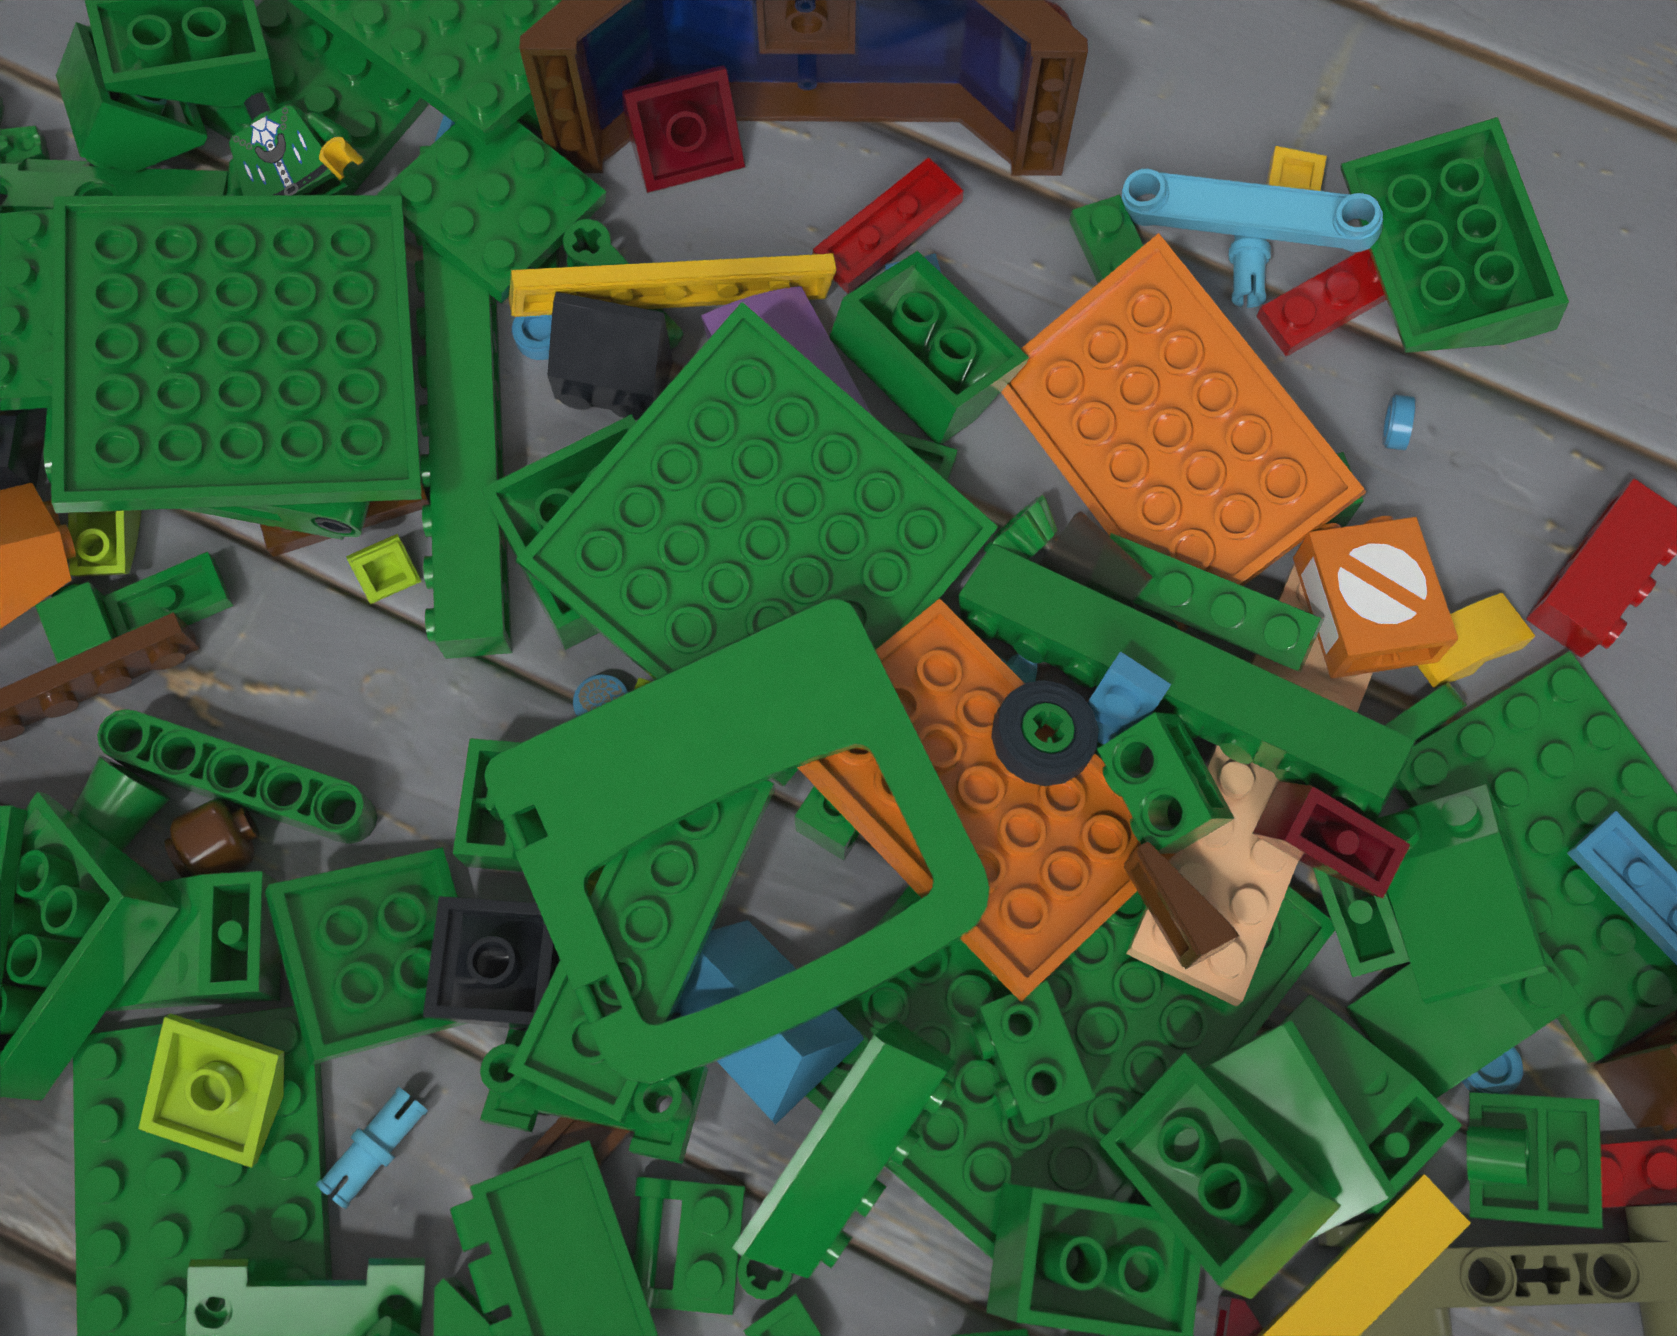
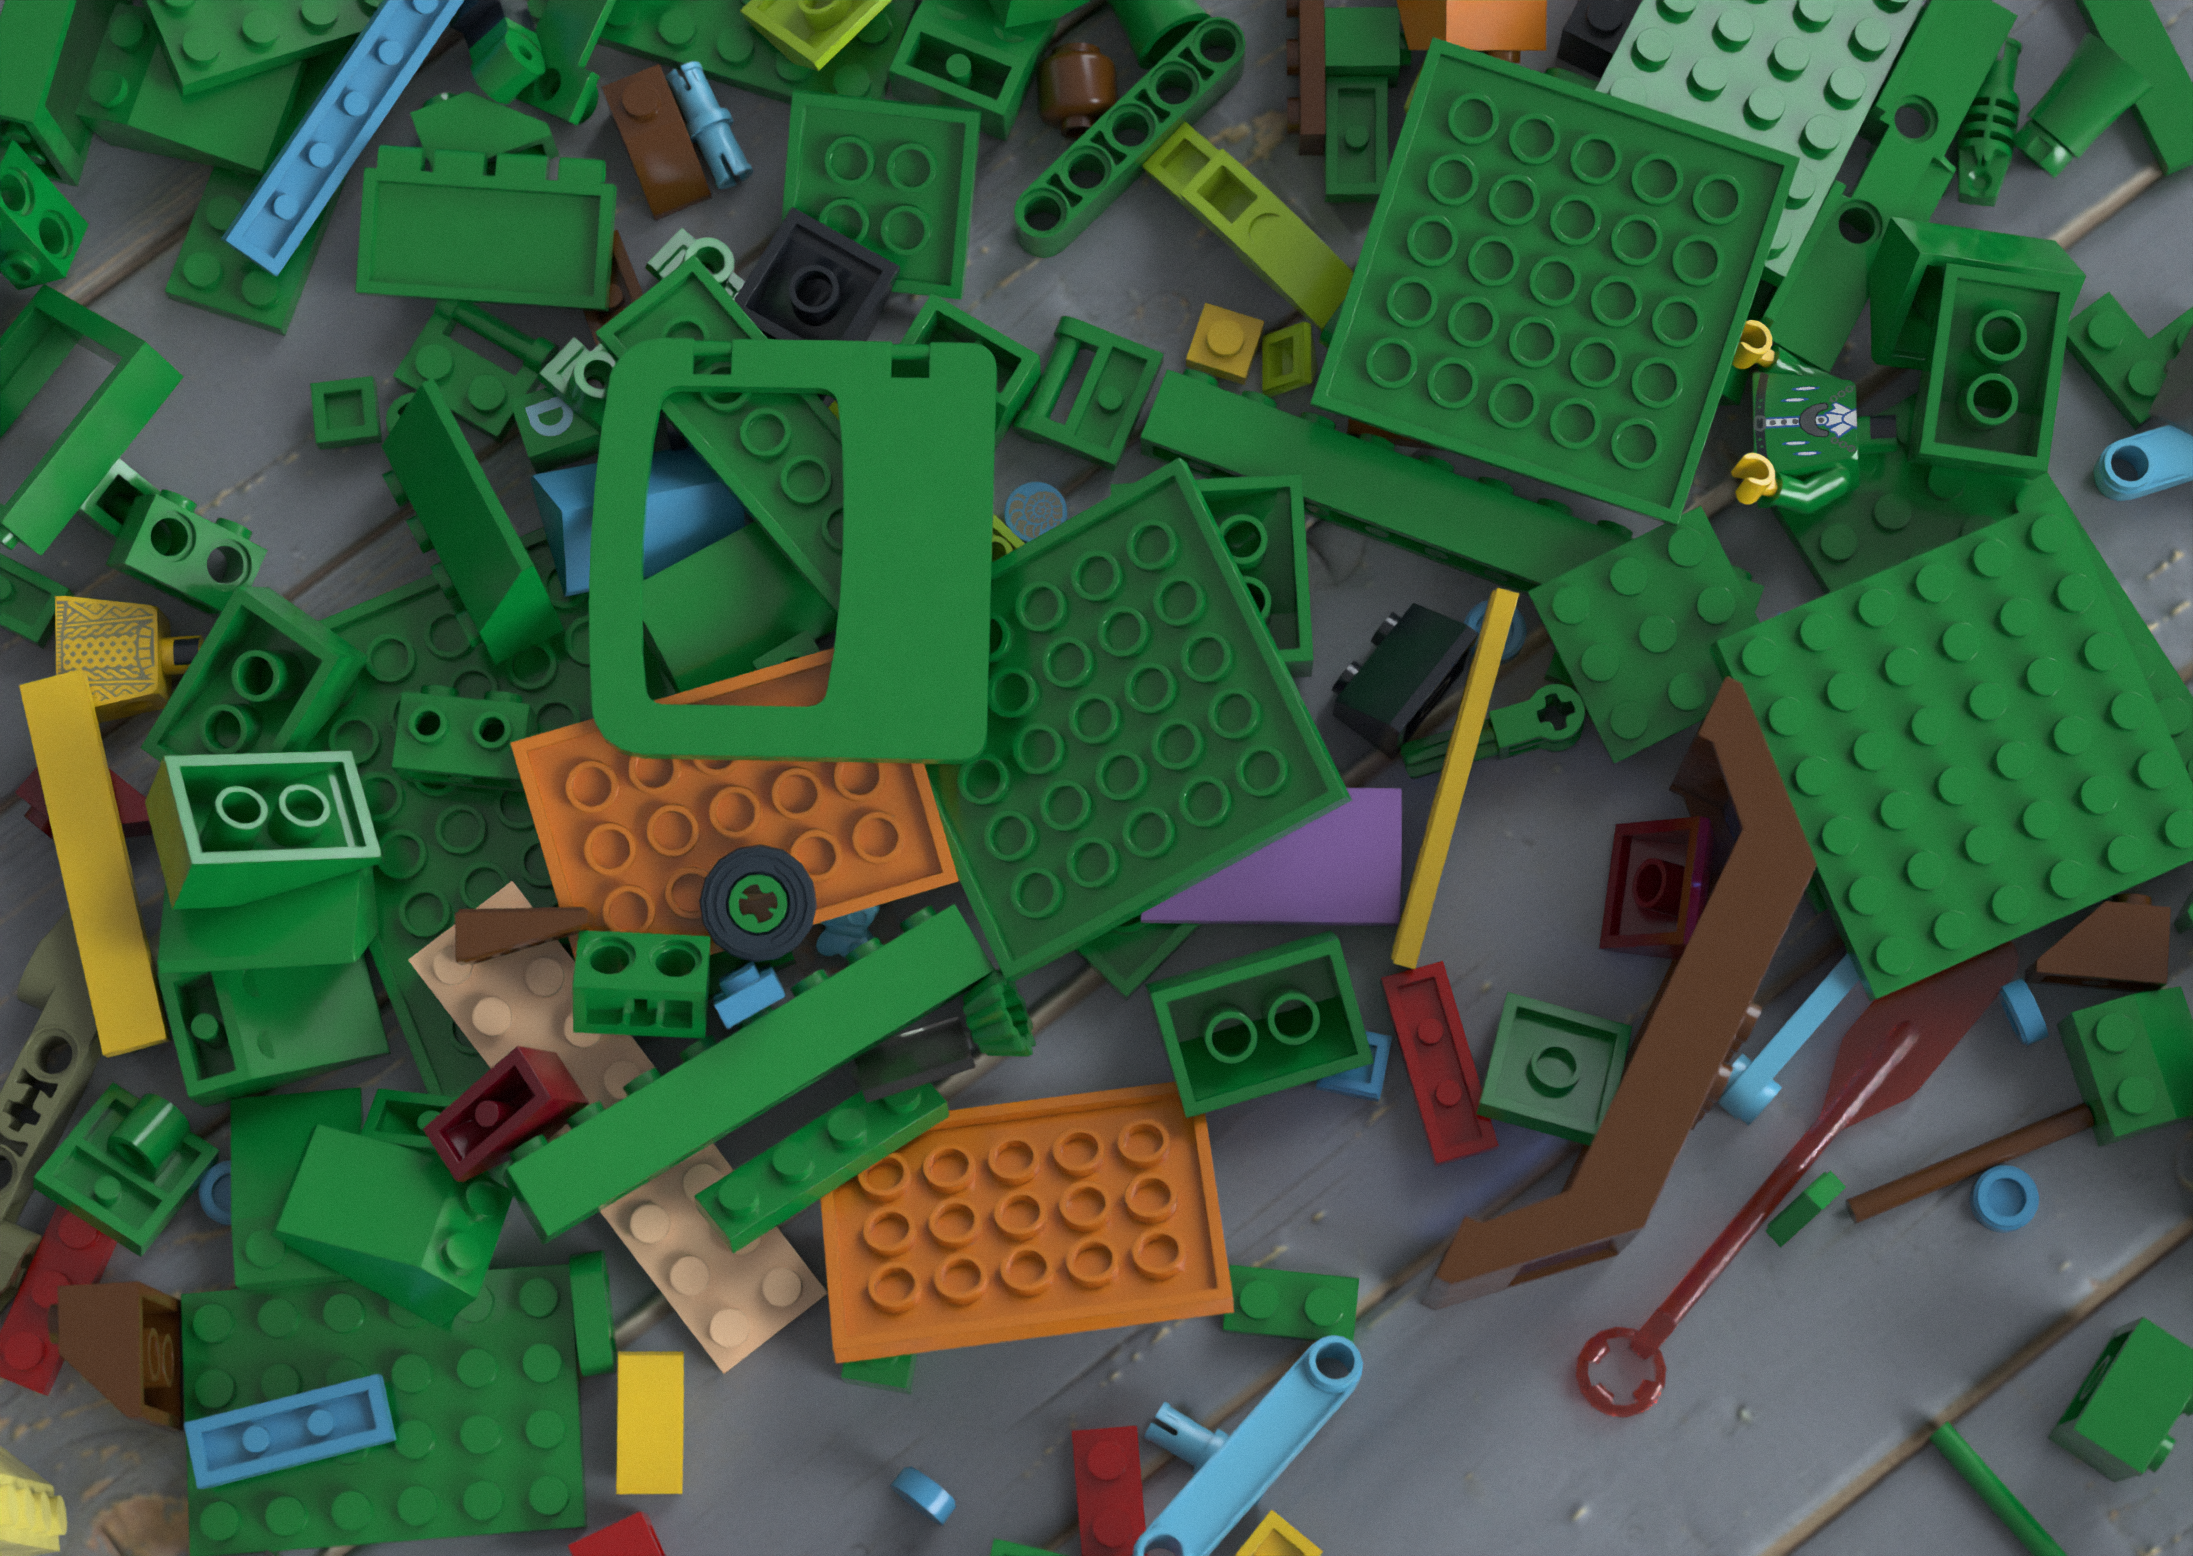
camera: 120 degrees right, 5 degrees up
orange brick [1293,516,1459,679] -> none
none -> green brick [509,388,601,474]
none -> reddish brown slope [602,64,712,220]
none -> green slope [642,522,838,694]
none -> green plate [1012,316,1164,472]
none -> lime slope [1142,122,1354,332]
none -> yellow plate [1186,303,1265,385]
none -> green plate [1476,992,1633,1146]

